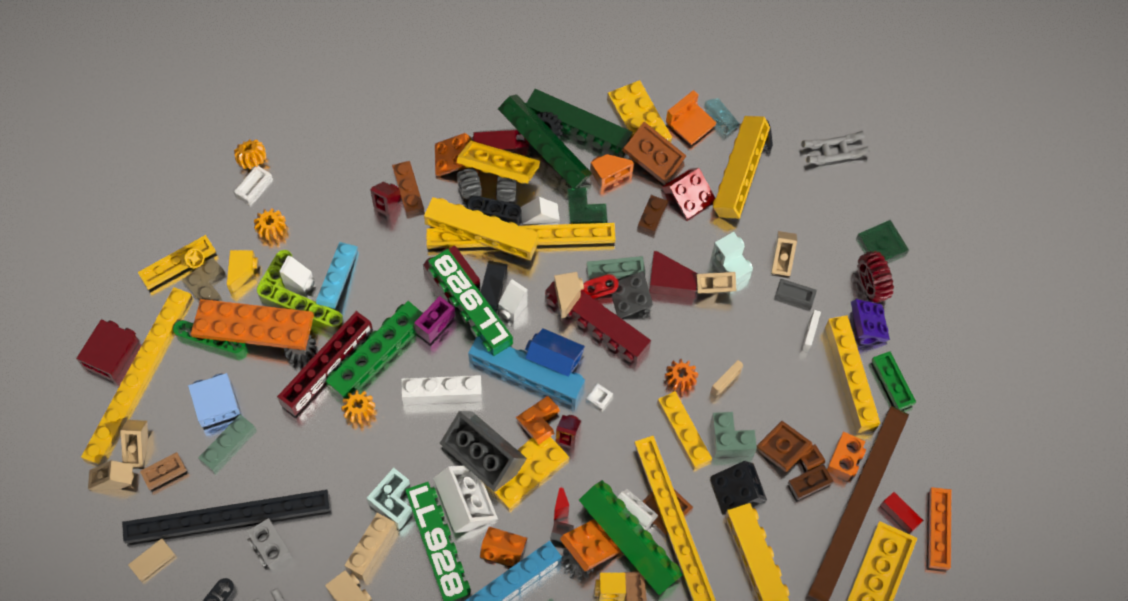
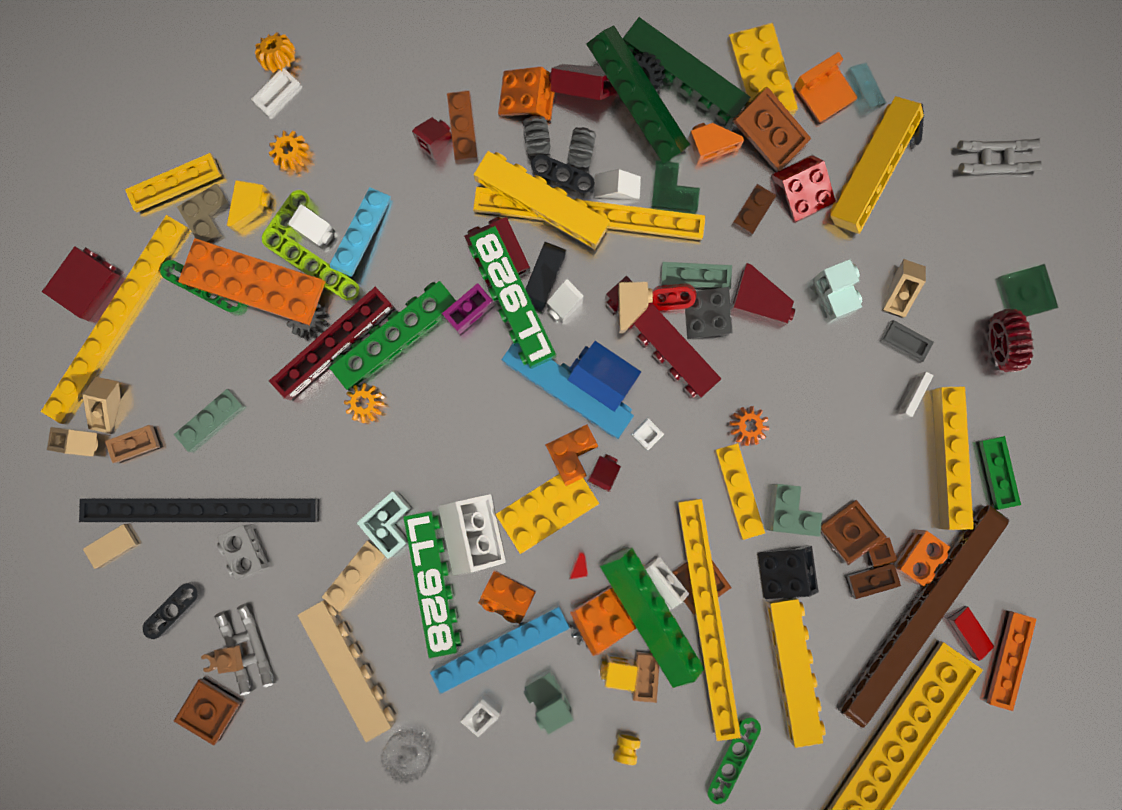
camera: 10 degrees right, 20 degrees up
yellow wheel [184,249,204,269] -> none
light blue brick [188,373,240,427] -> none
white brick [401,375,482,405] -> none
dark grey slope [439,411,527,492] -> none
yellow plate [457,141,540,184] -> none
light grey plate [550,521,574,542] -> none
tan slope [697,272,737,294] -> none
tan tile [710,360,743,397] -> none
dark purple plate [851,299,890,344] -> none

